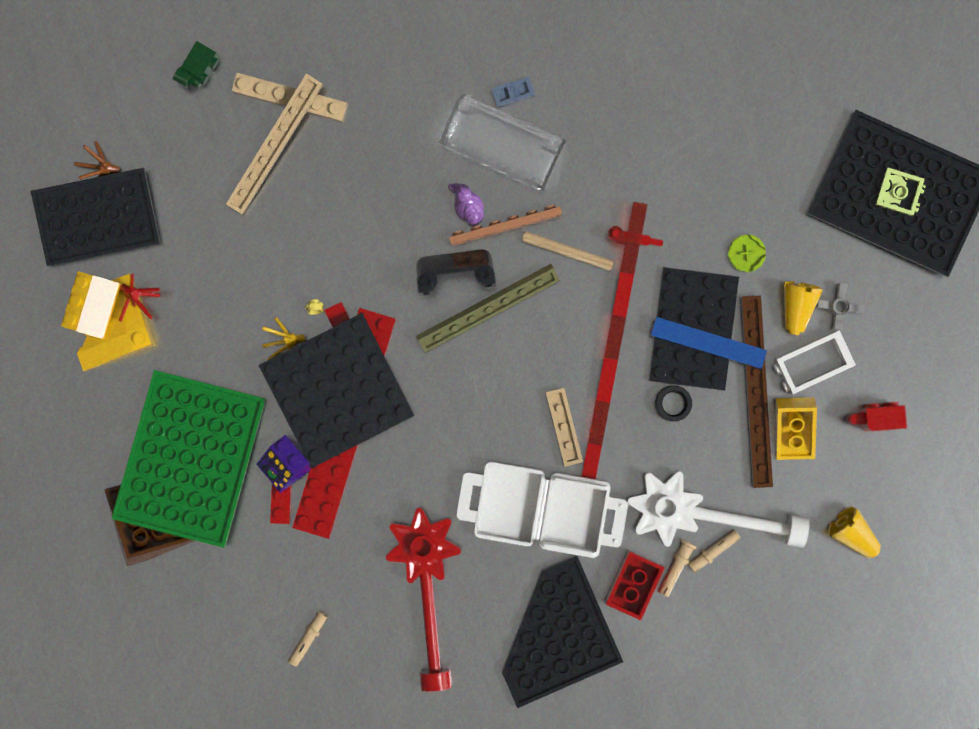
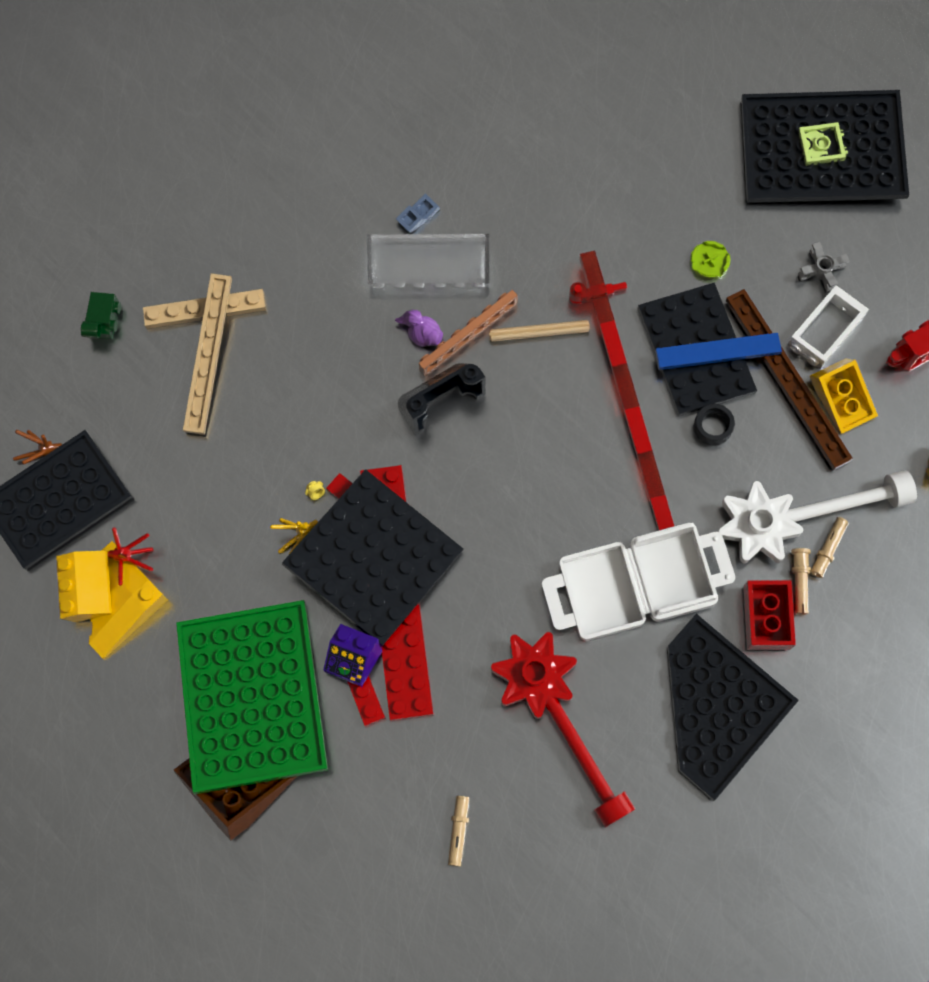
camera: 20 degrees left, 15 degrees down
olive plate [416,264,560,353] -> none
tan plate [545,388,583,467] -> none
yellow cone [784,281,823,335] -> none

